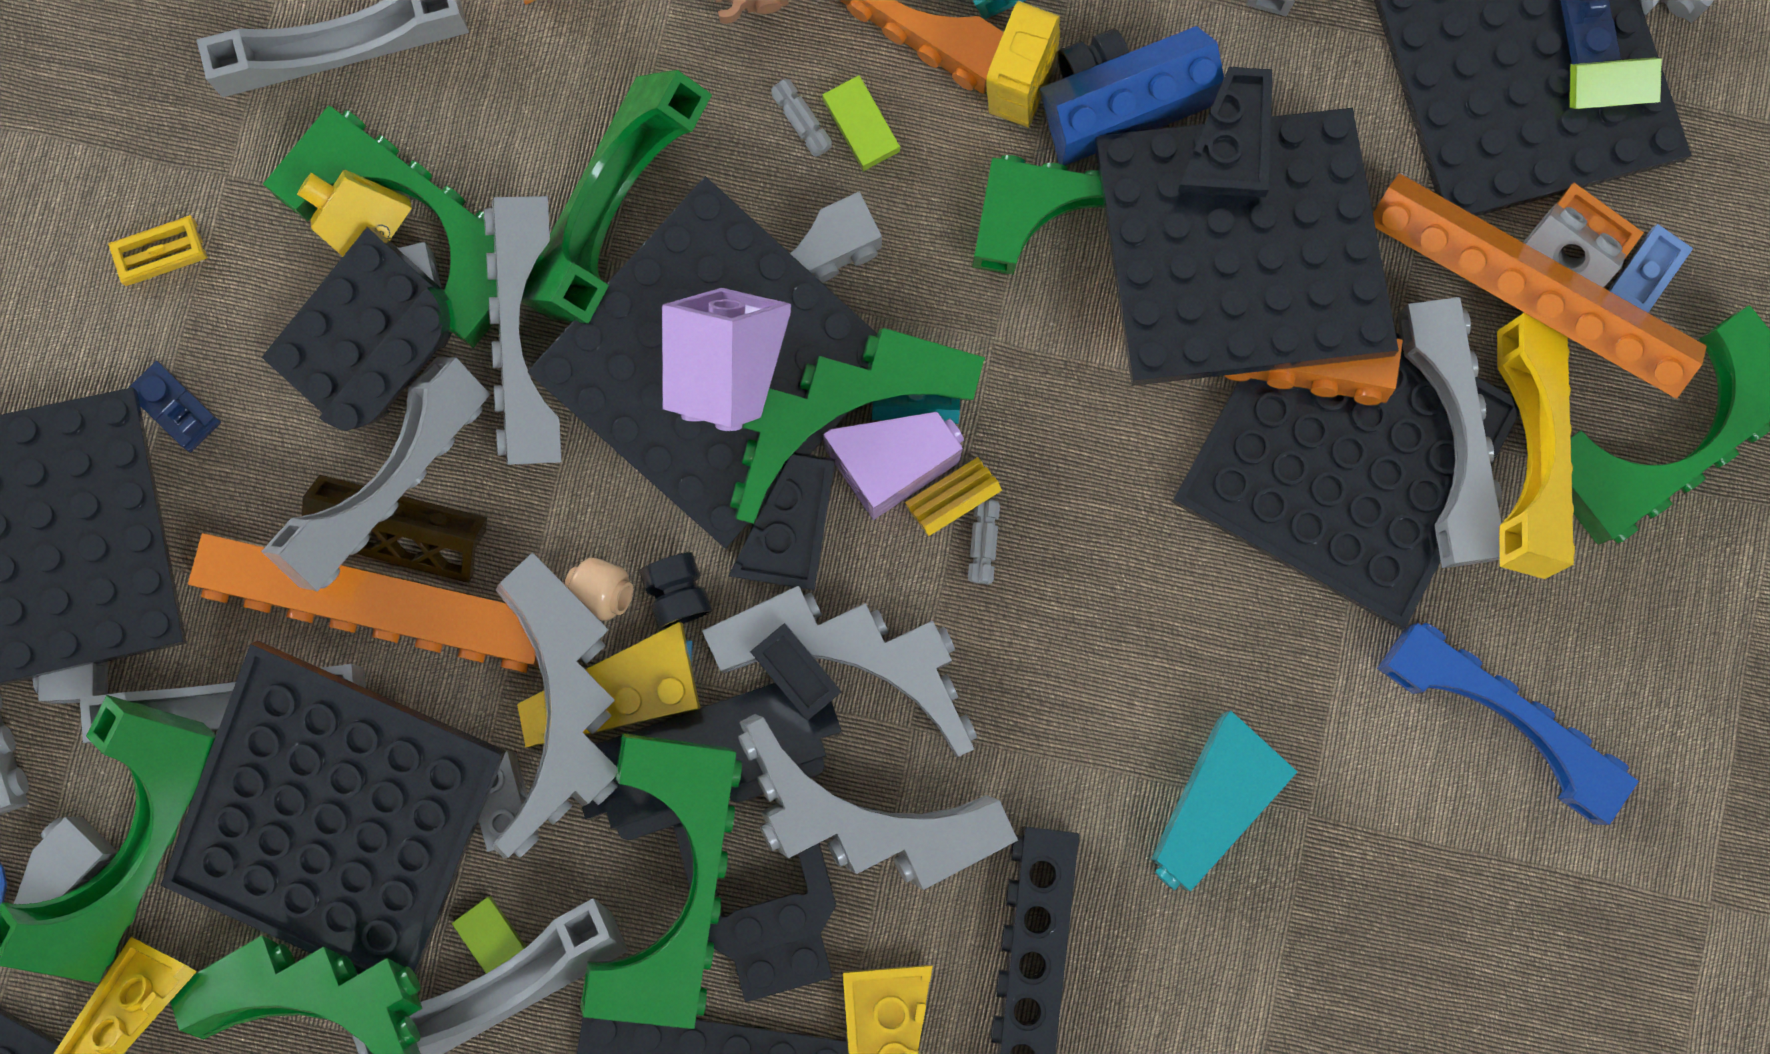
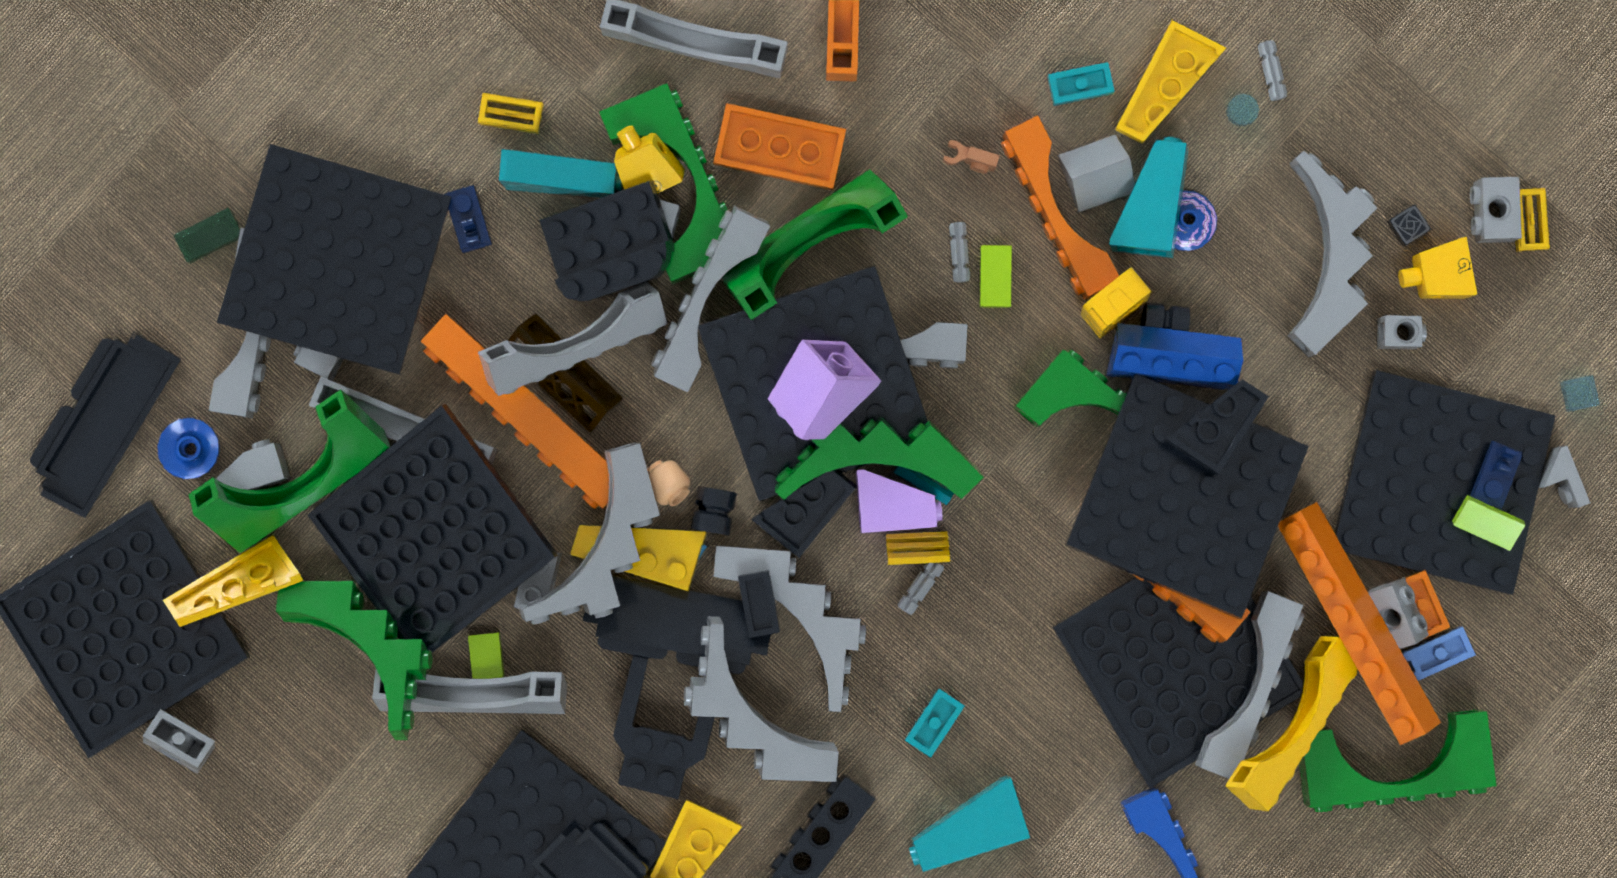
camera: 30 degrees right, 5 degrees up
green arch [580,733,742,1029] -> none
none -> teal slope [499,149,623,198]
none -> orange plate [713,103,846,190]
none -> teal plate [904,688,965,758]

